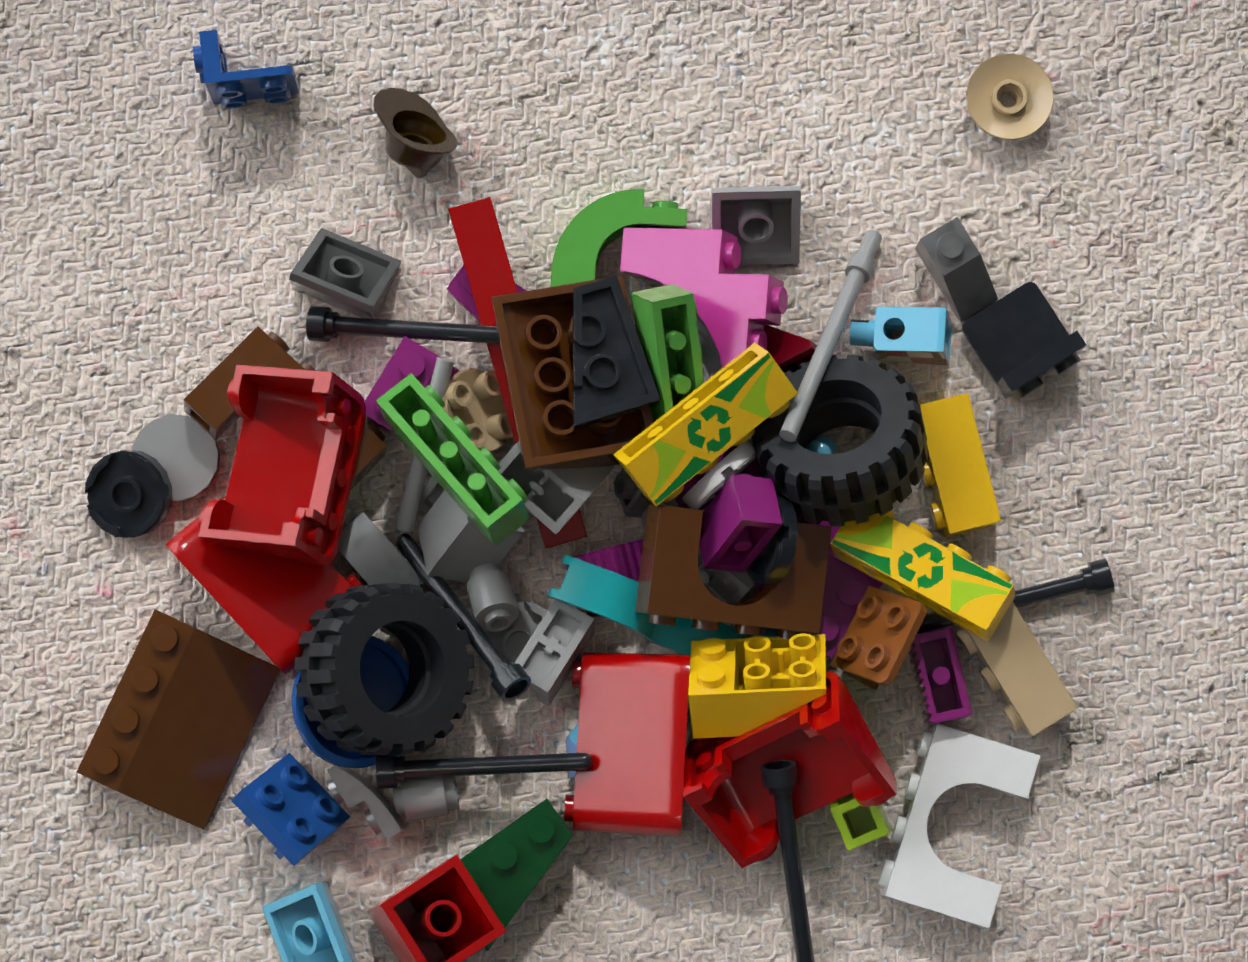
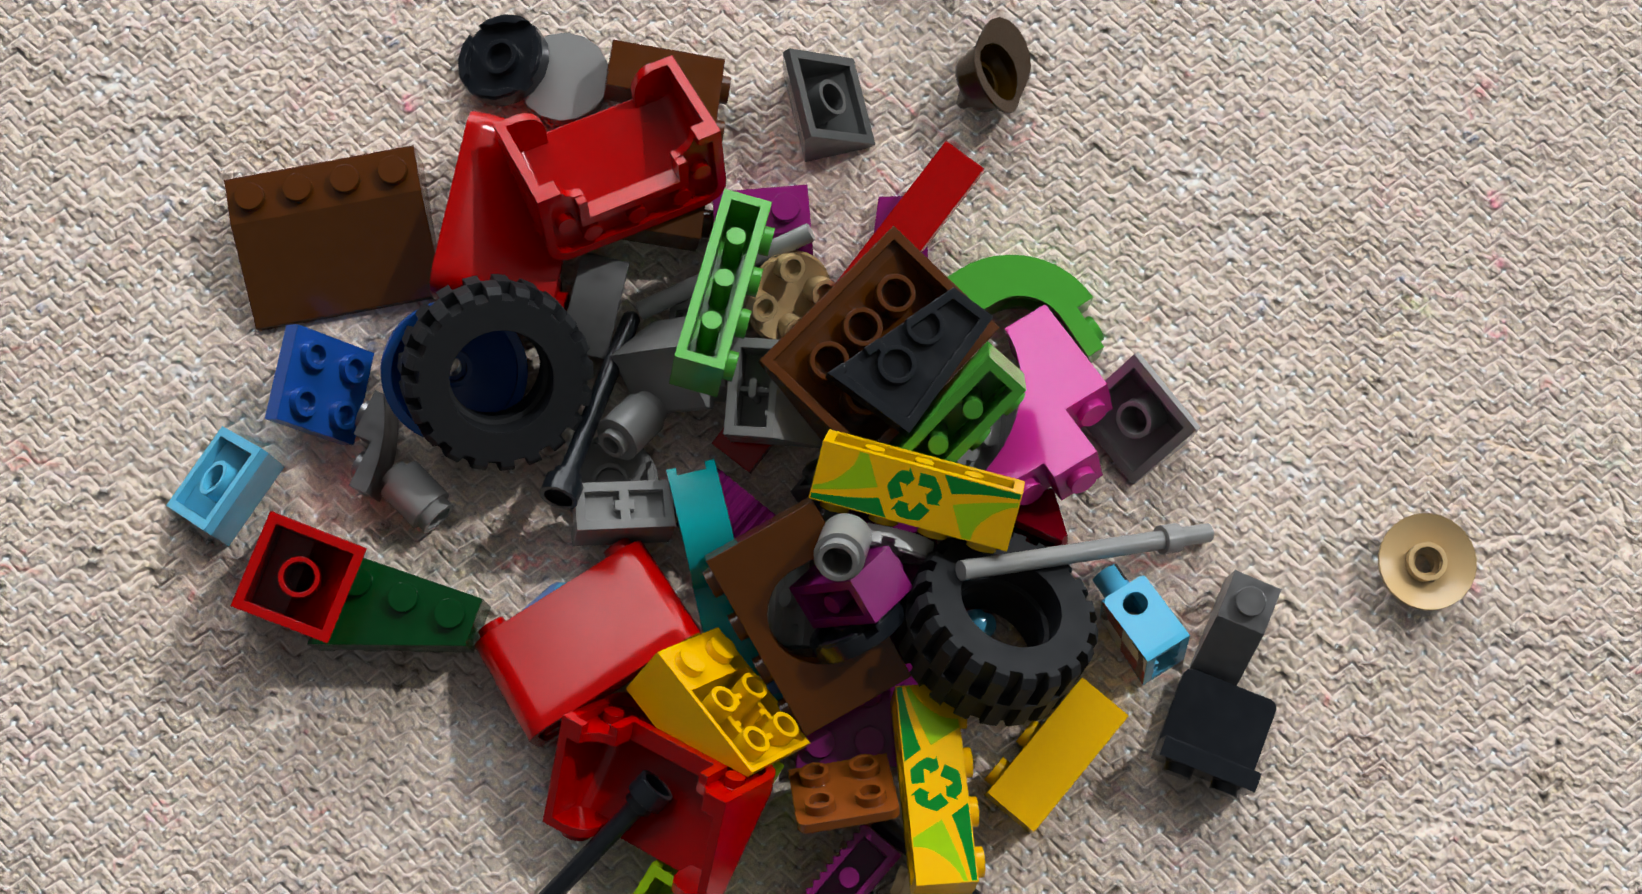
camera: 55 degrees right, 5 degrees down
black piece [306,306,500,344] -> none
black piece [376,752,593,789] -> none
none -> light grey brick [813,513,872,581]

